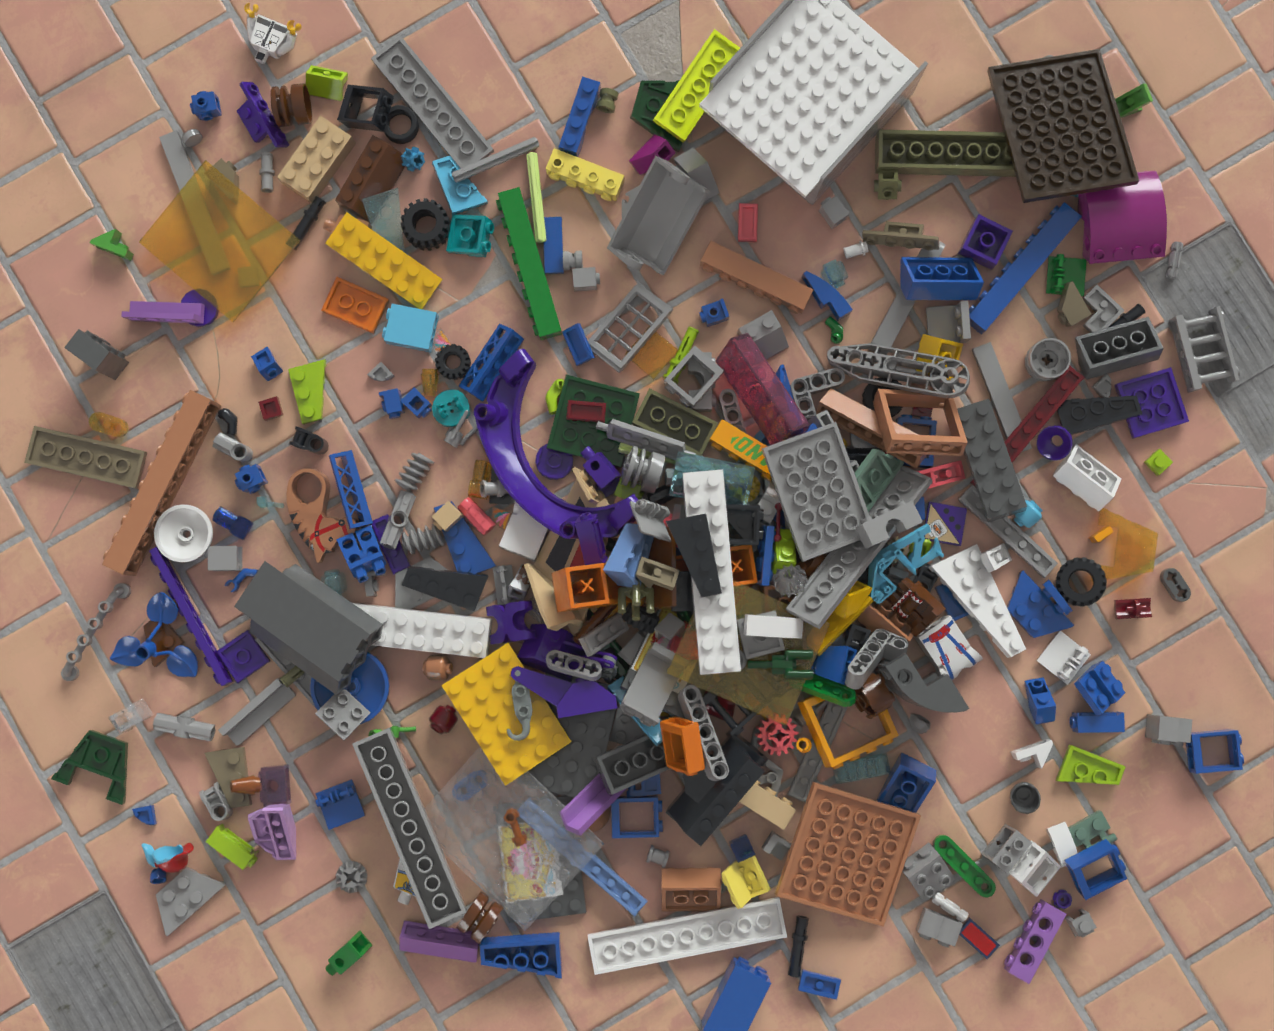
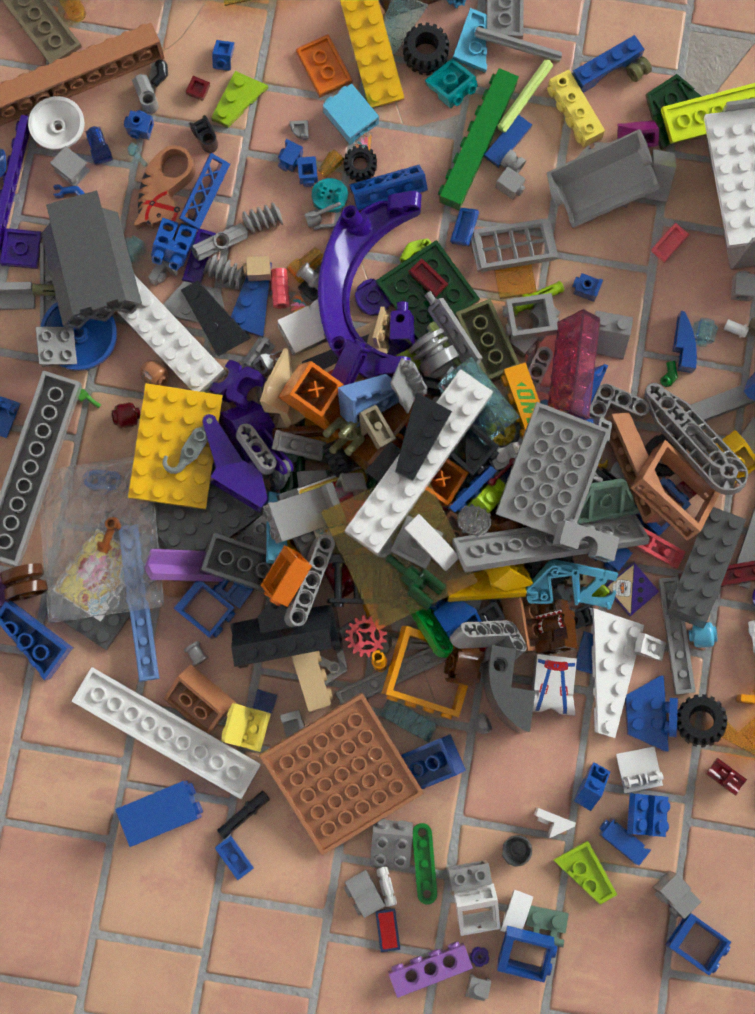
camera: 35 degrees right, 5 degrees down
nougat brick [700,240,814,314] -> none

